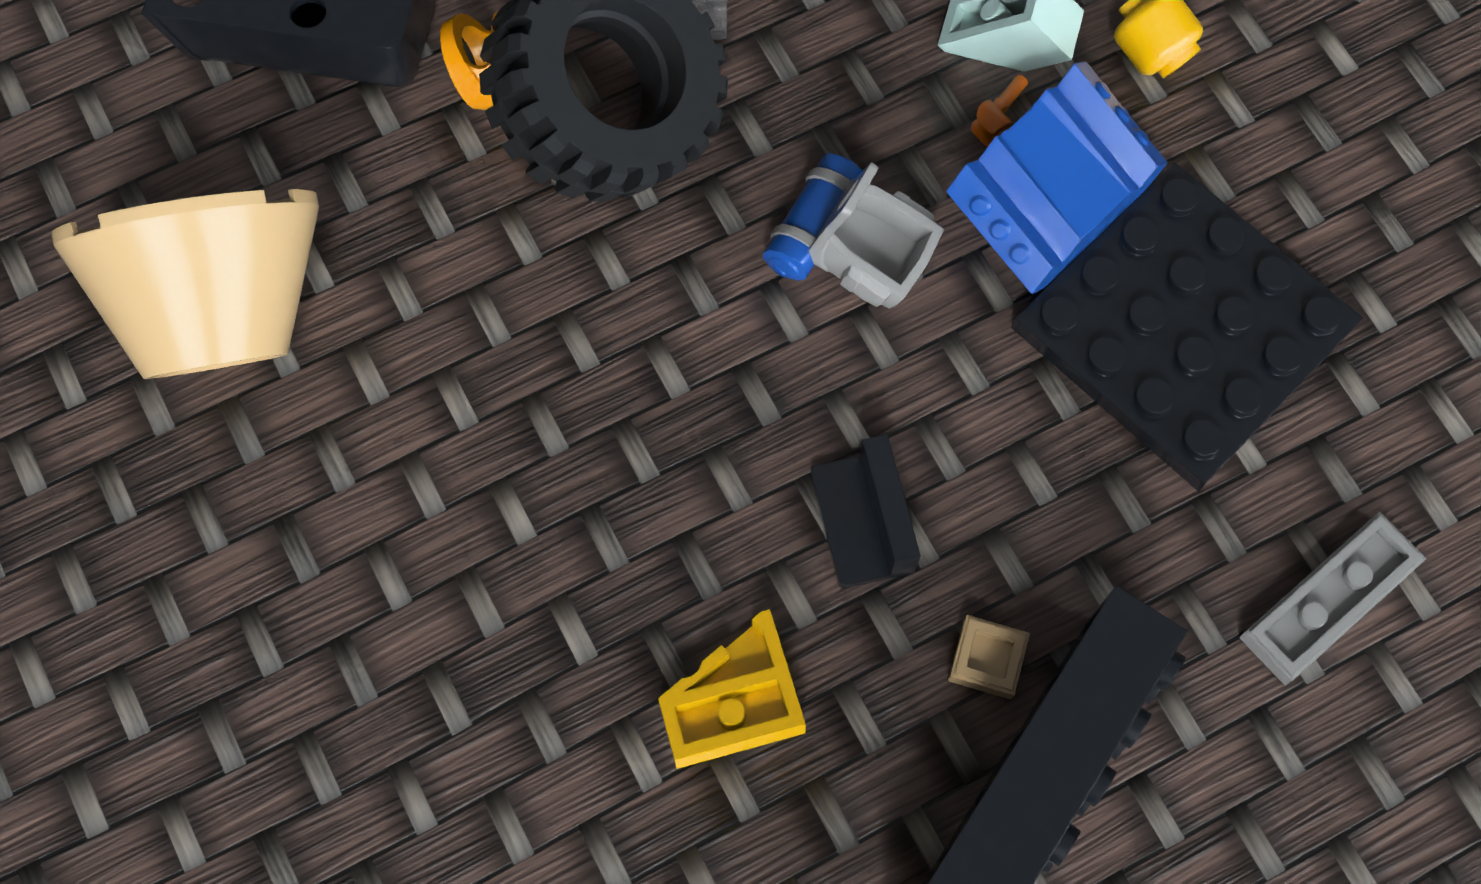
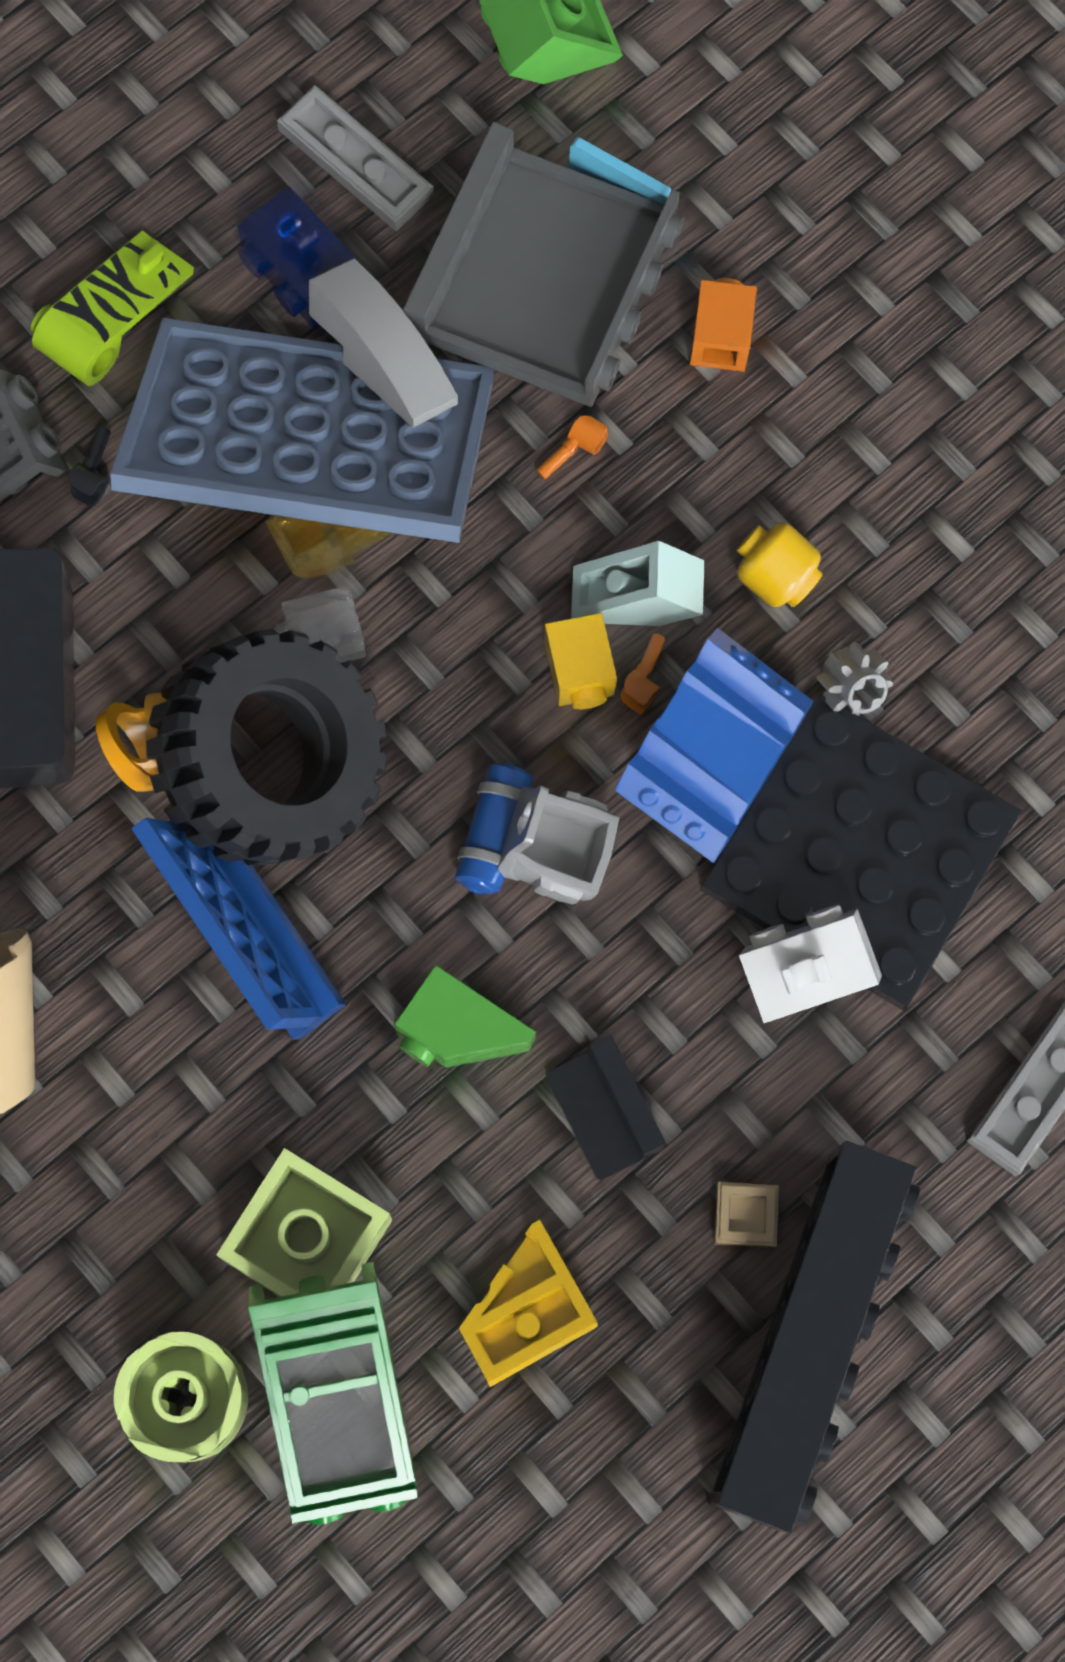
camera: 15 degrees left, 5 degrees up
none -> yellowish green brick [114,1332,248,1463]
none -> blue fence [131,818,347,1040]
none -> yellowish green brick [216,1148,392,1297]
none -> door [248,1262,418,1525]
none -> bright green slope [395,965,536,1068]
none -> yellow brick [544,613,617,710]
none -> white brick [739,904,882,1023]
none -> light grey gear [817,642,893,716]

